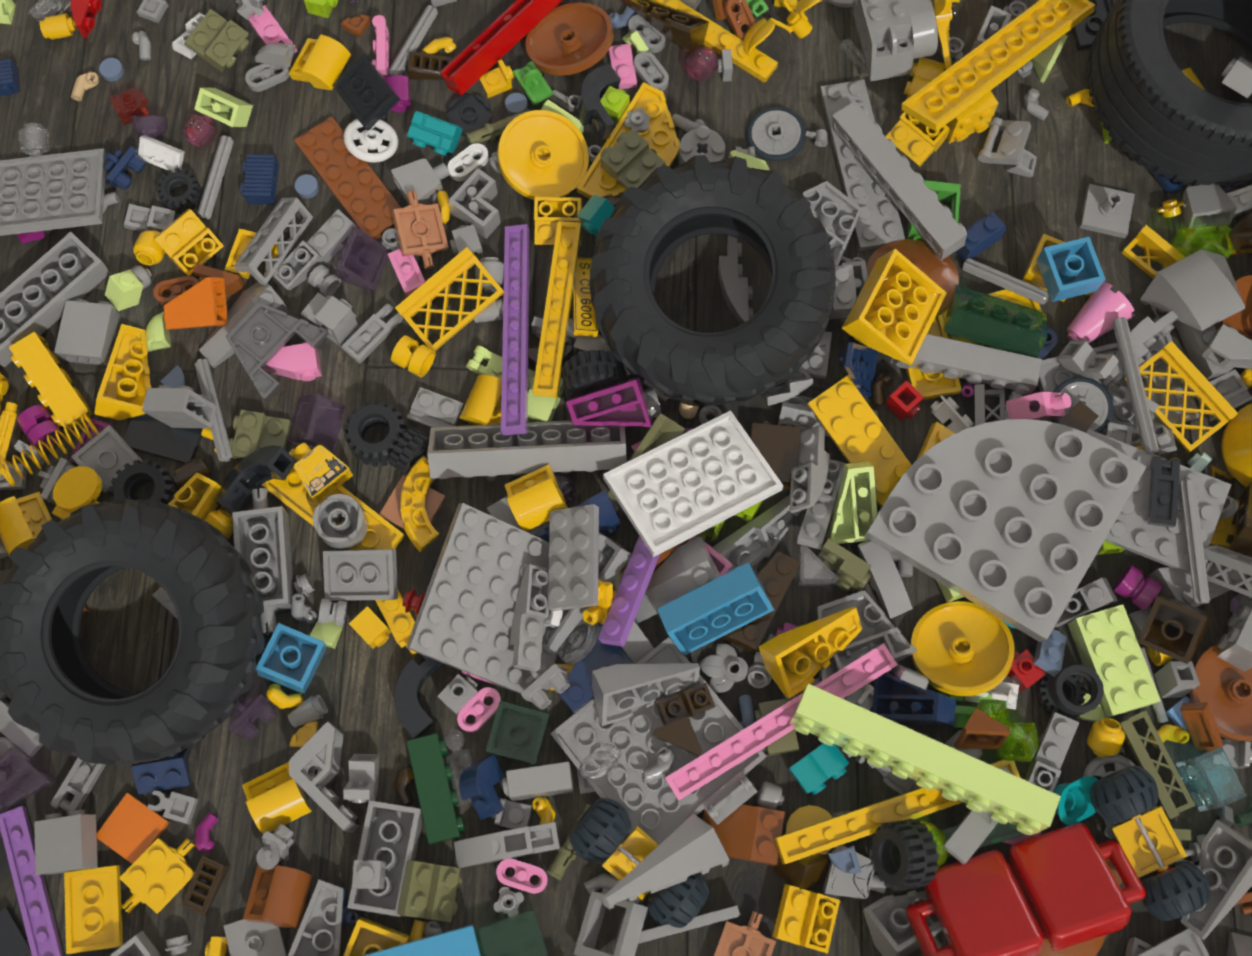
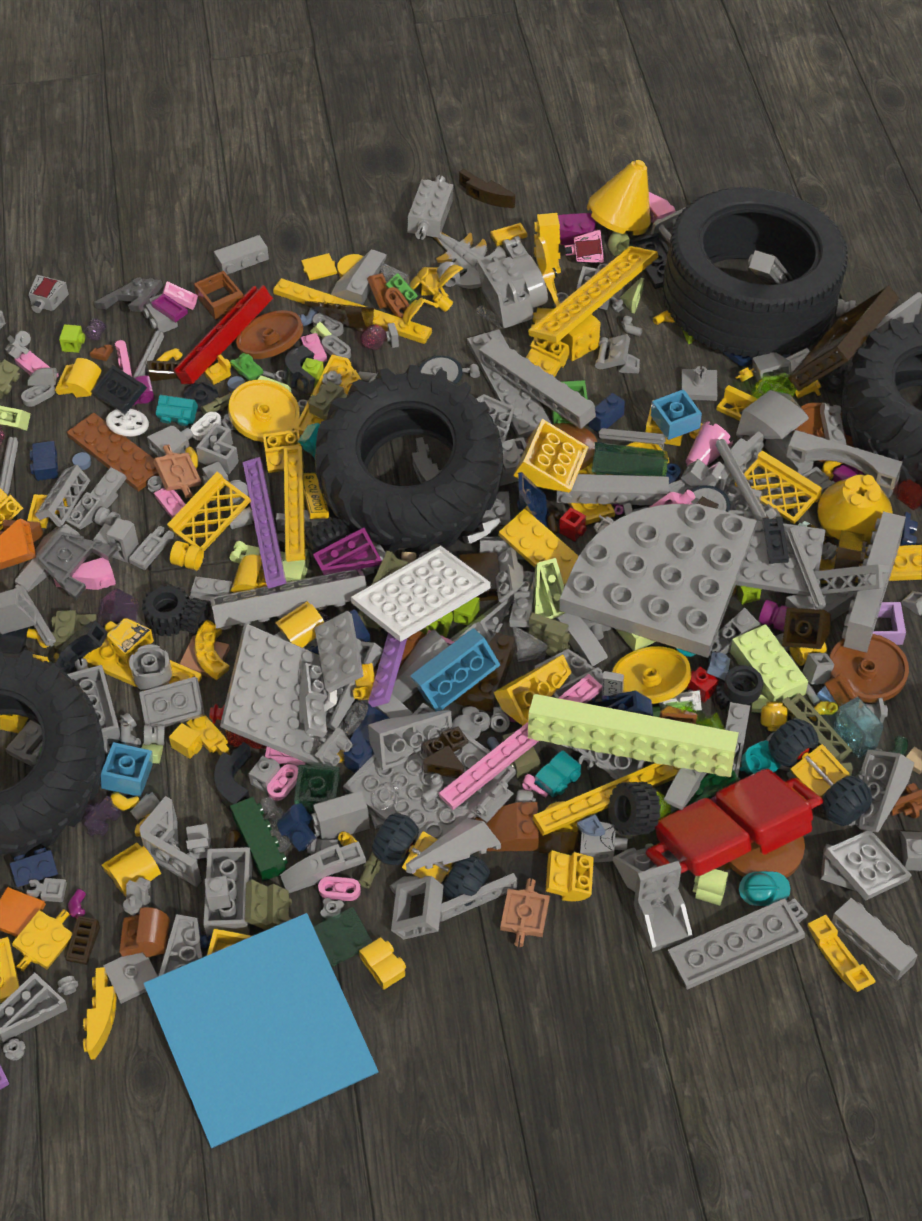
camera: 10 degrees left, 20 degrees down
clear purple slope [335,227,391,291] -> none
none -> bright pink hand [522,774,548,798]

